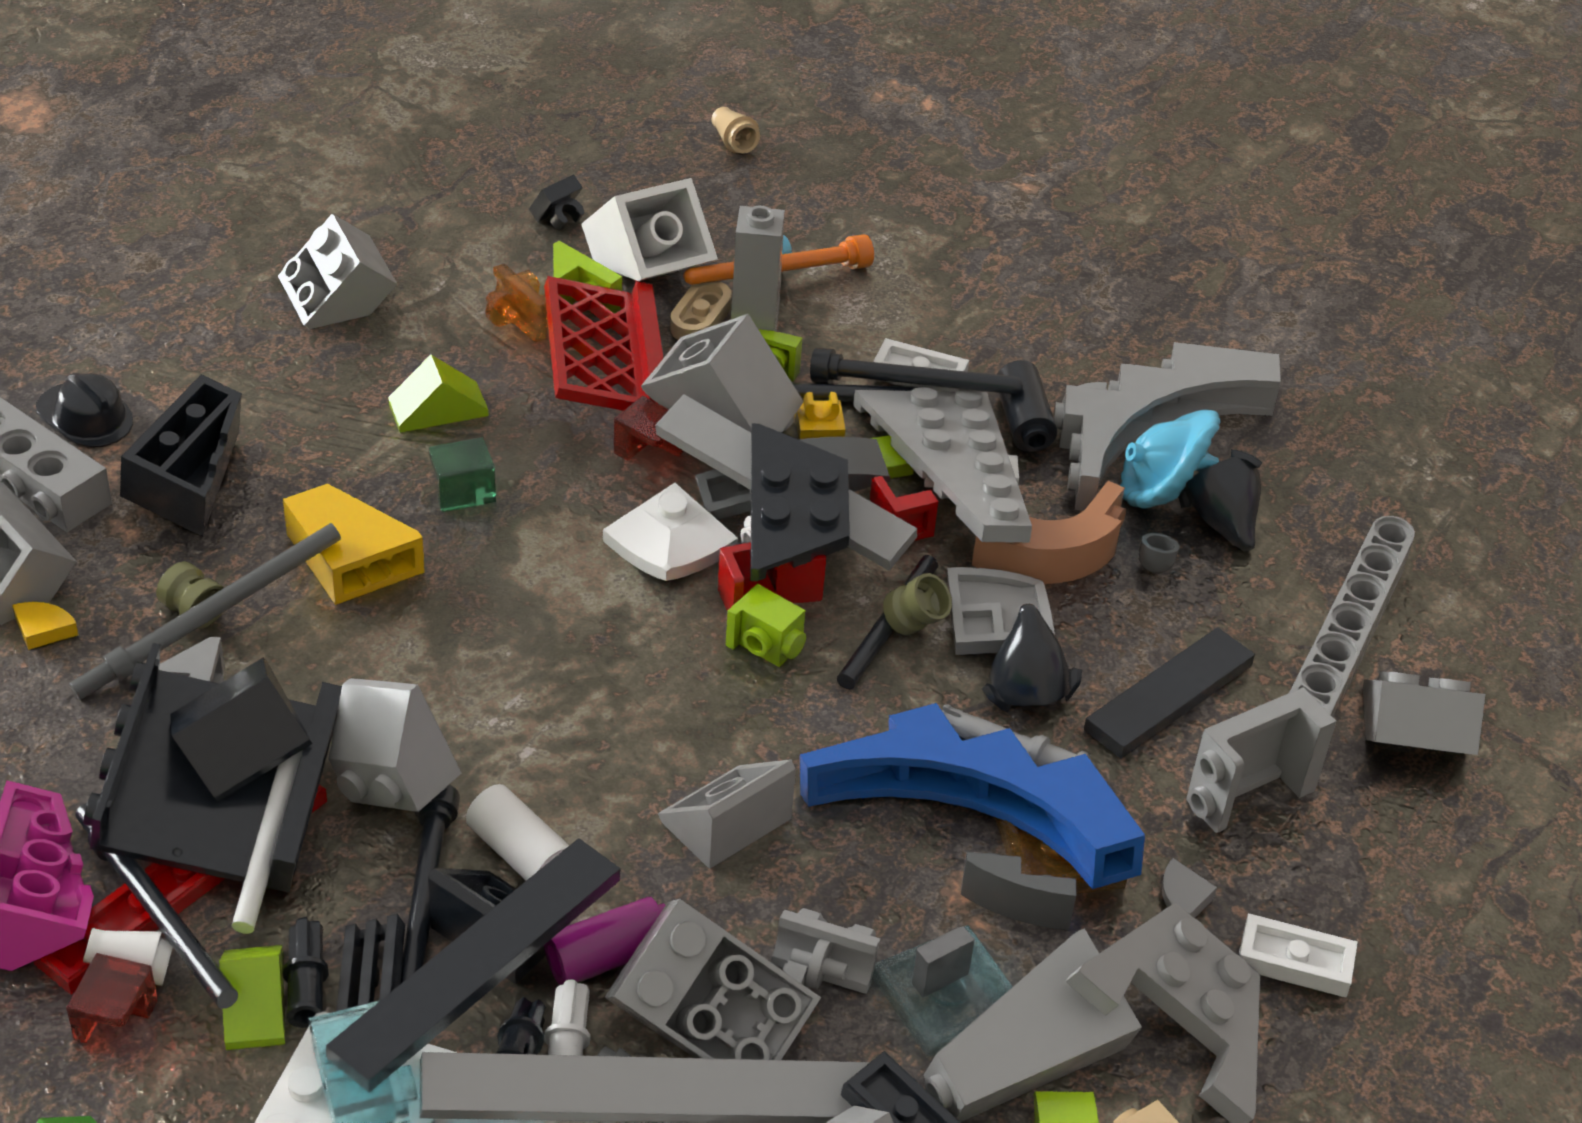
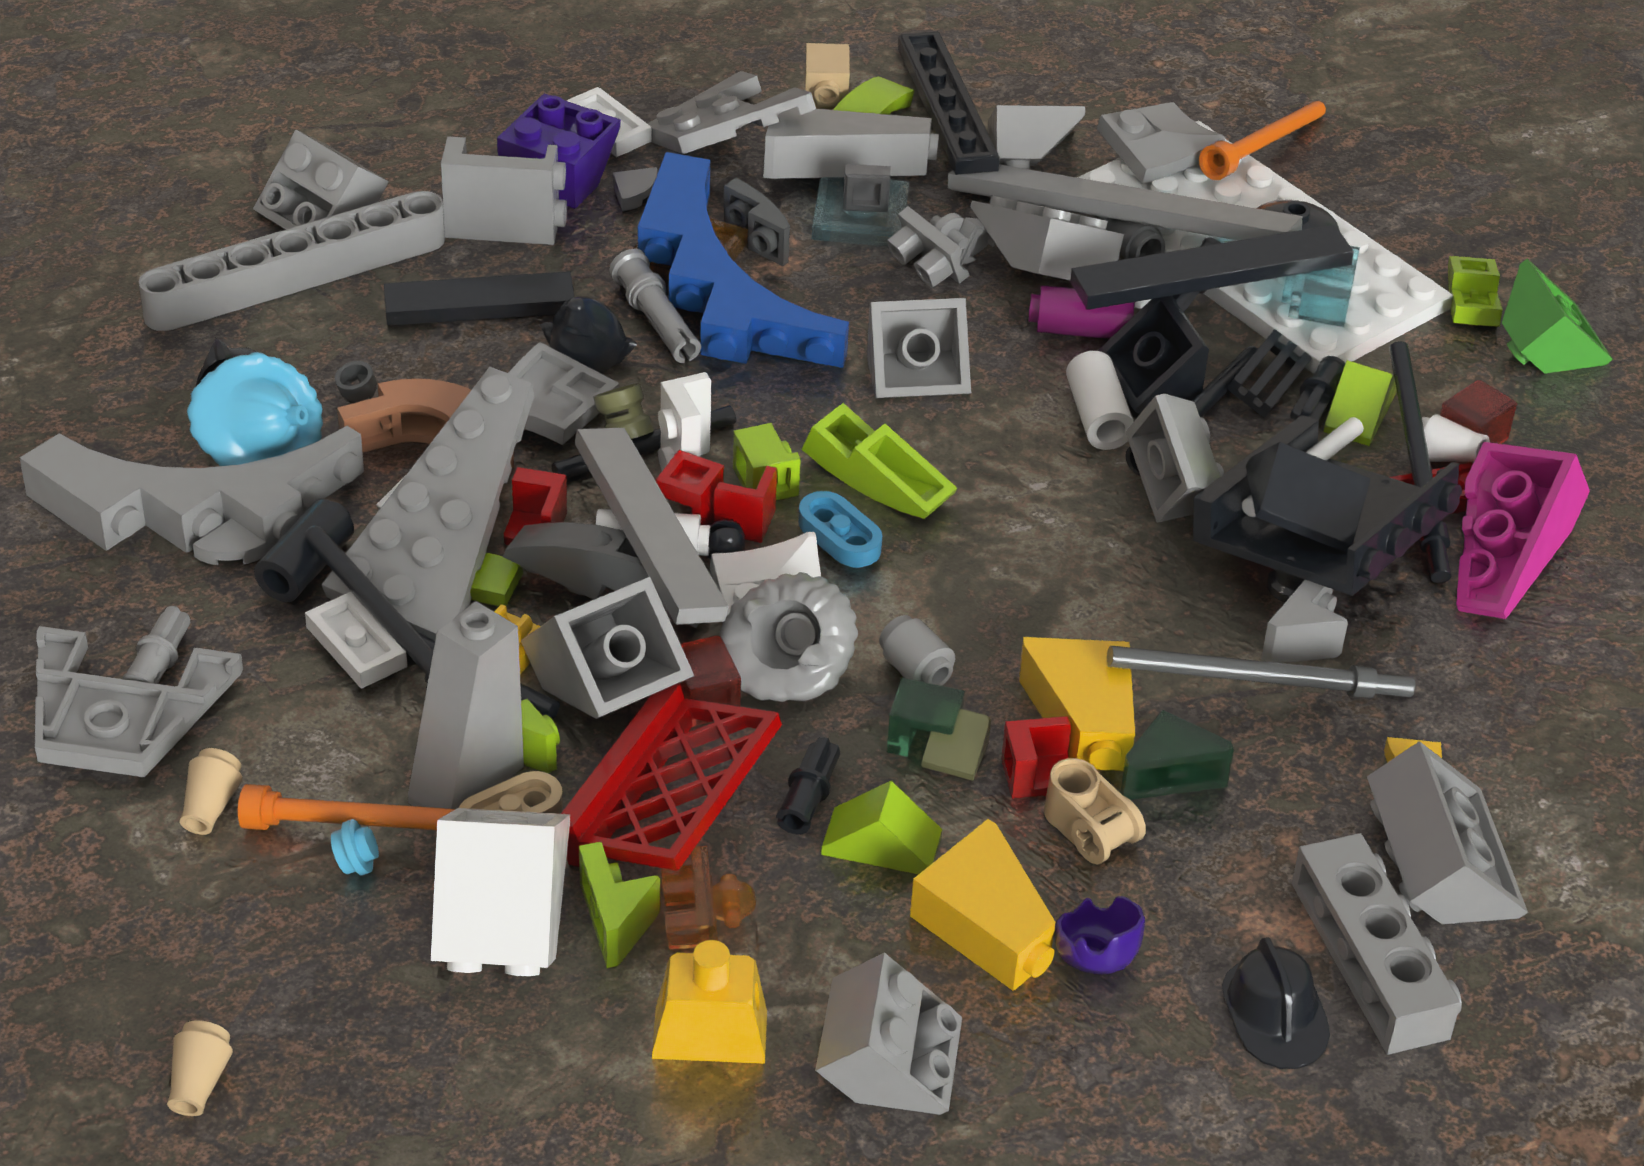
camera: 145 degrees left, 0 degrees up
black wedge [120,374,242,536] -> none
olive wheel [156,561,224,629] -> none
black tile [529,174,585,230] -> none
black wing [750,423,850,581] -> none
none -> light grey wing [35,626,243,777]
none -> light grey axle [122,606,191,684]
none -> tan cone [180,748,243,835]
none -> dark purple slope [497,93,621,209]
none -> yellow torso [652,940,767,1064]
none -> white bracket [658,372,711,471]
none -> light grey piece [719,572,858,702]
none -> black axle [776,737,840,835]
none -> dark azure plate [798,491,882,568]
none -> lime slope [801,403,957,519]
none -> light grey brick [879,615,955,691]
none -> yellow slope [910,819,1056,991]
none -> olive slope [921,704,991,781]
none -> red panel [1001,716,1071,799]
none -> tan piece [1044,758,1146,865]
none -> dark purple hair [1053,896,1145,974]
none -> clear green slope [1120,710,1234,800]

